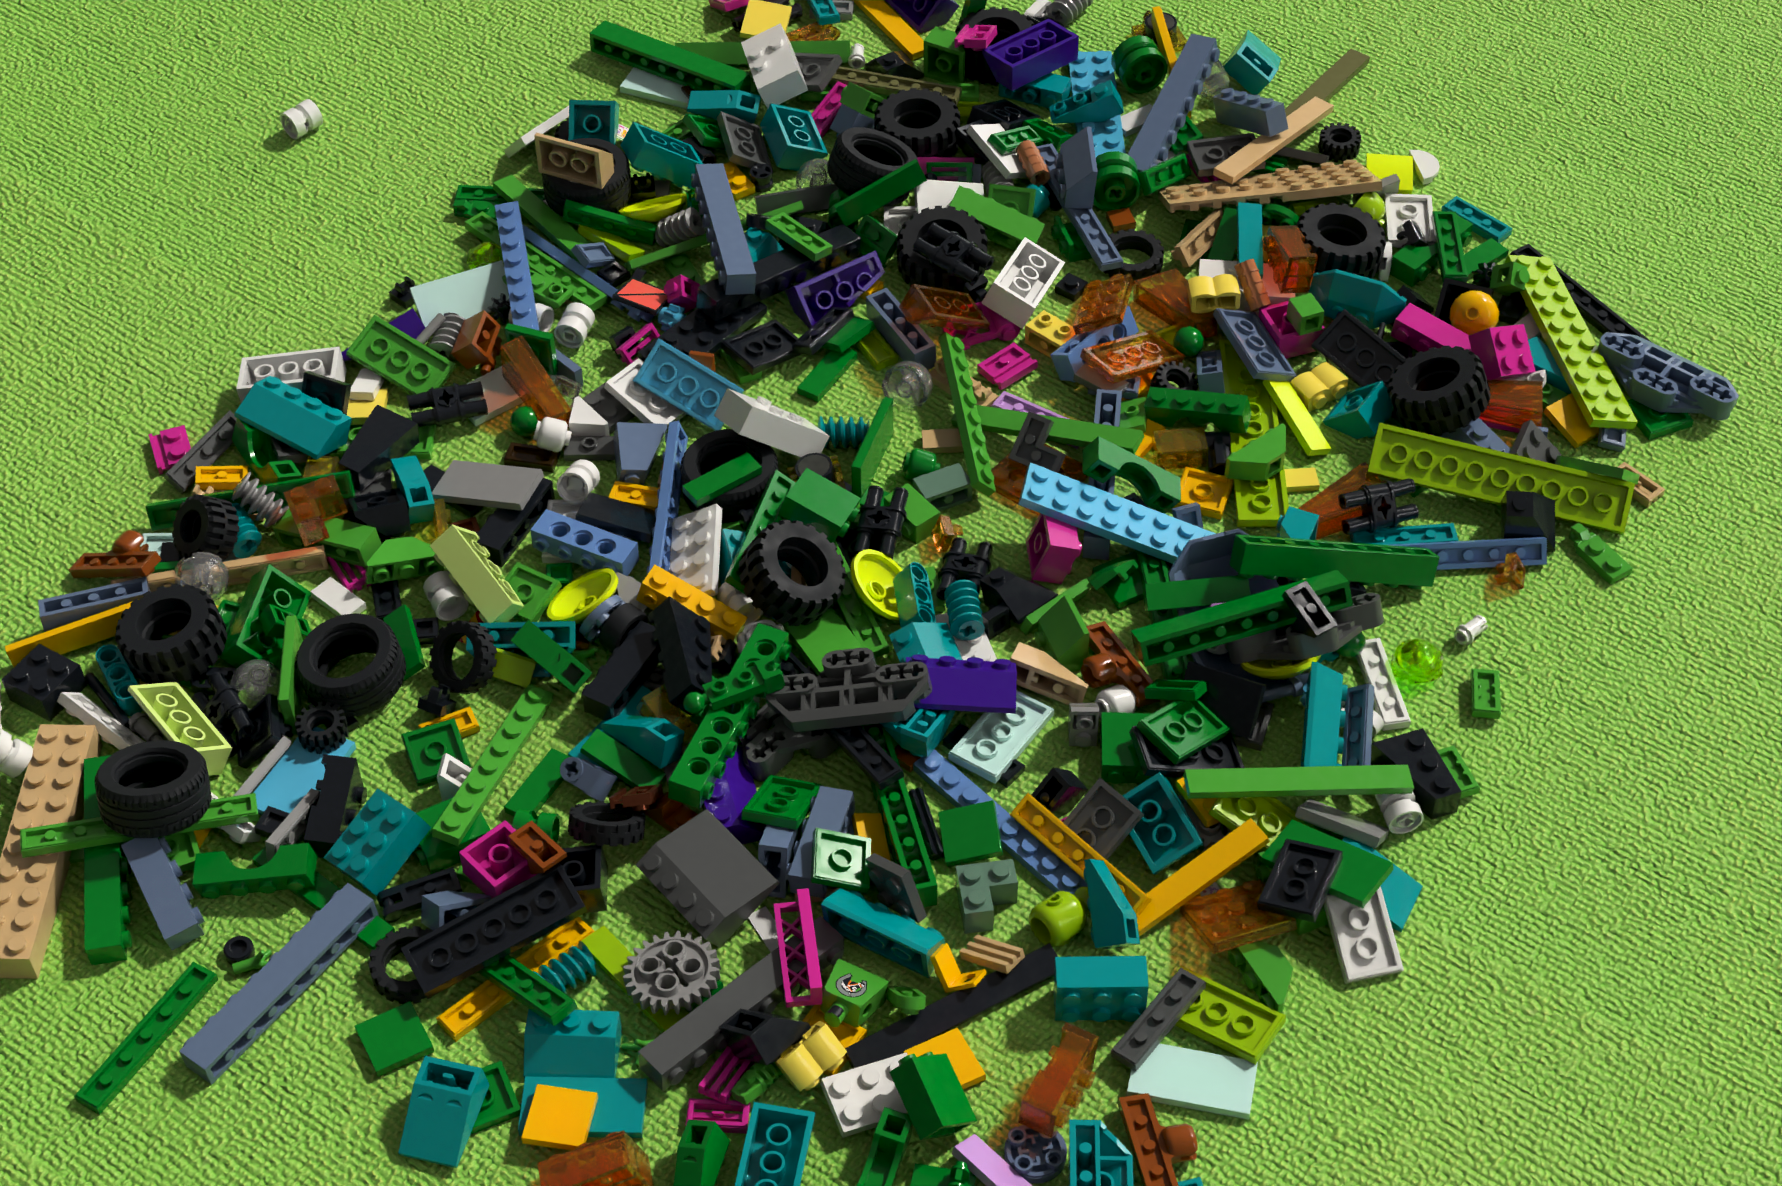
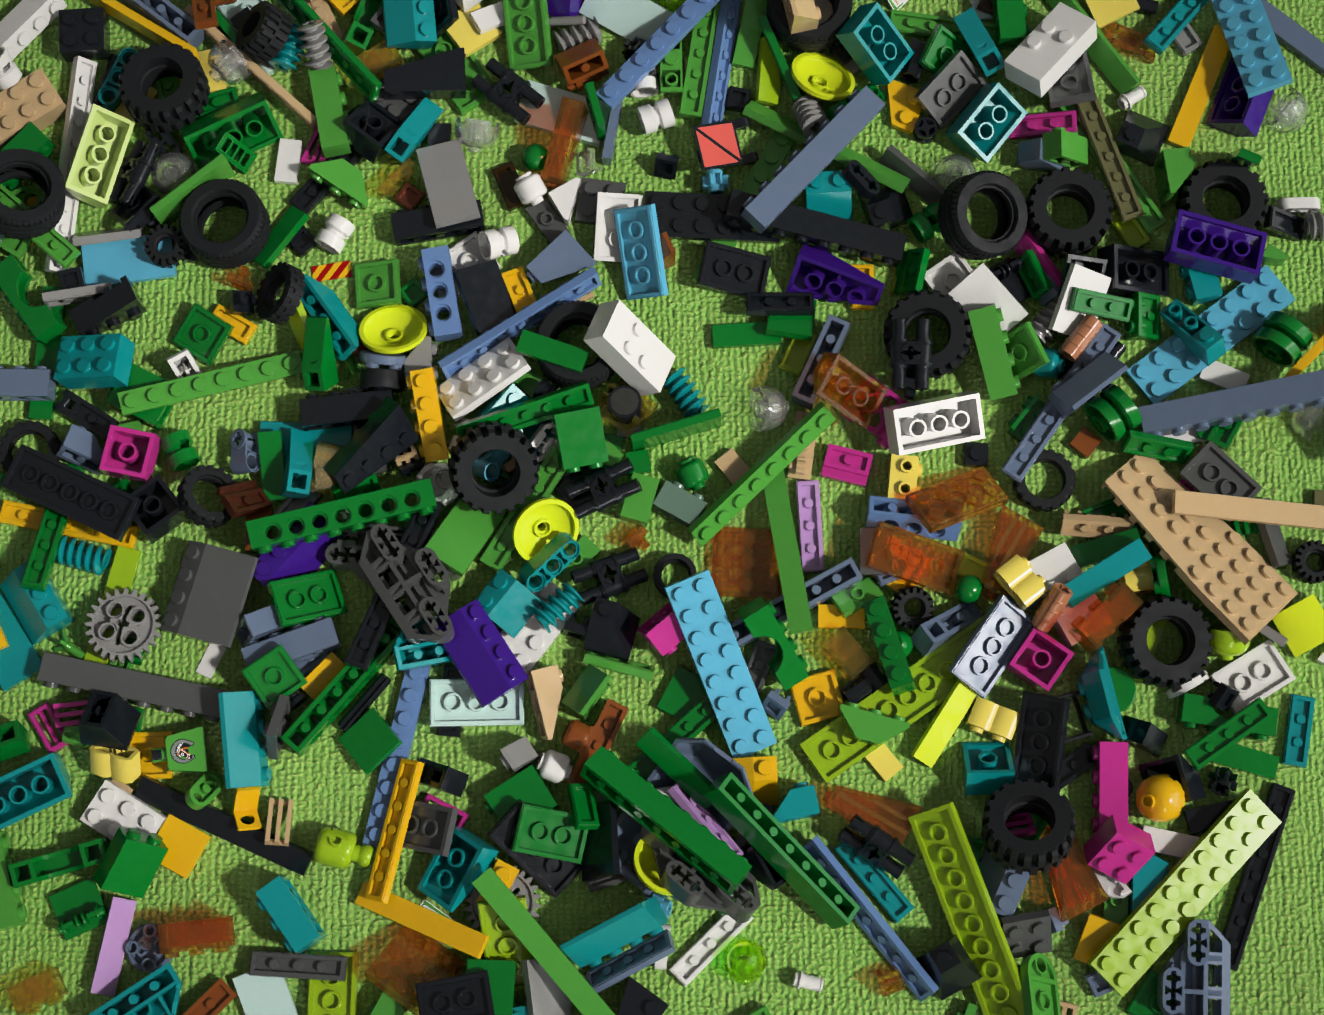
camera: 55 degrees right, 30 degrees up
clear orange brick [283,474,348,547] -> none
yellowish green wedge [430,524,524,623] -> none
green tile [504,748,570,817] -> none
dark orange slope [508,820,567,875] -> none
sand blue tile [571,242,616,268] -> none
dark pink tile [615,323,660,367] -> none
dark pink brick [664,274,700,314] -> none
green plate [683,656,785,714] -> none
bright green plate [765,212,833,262] -> none
dark pink fence [773,888,822,1008] -> none
green tile [834,159,927,226] -> none
dark pink plate [954,25,997,51] -> none
sand green brick [955,859,1018,934] -> none
dark grey plate [1008,411,1066,473] -> none
teal slope [1084,859,1140,949] -> none
green slope [1087,559,1139,590] -> none
sand blue brick [1212,88,1288,137] -> none
black slope [1282,581,1338,638] -> none
bright green brick [1286,293,1325,336] -> none
bright green brick [1490,261,1530,296] -> none
none -> clear orange tile [226,265,254,291]
none -> clear cylinder [455,117,500,153]
none -> black tyre [653,553,697,598]

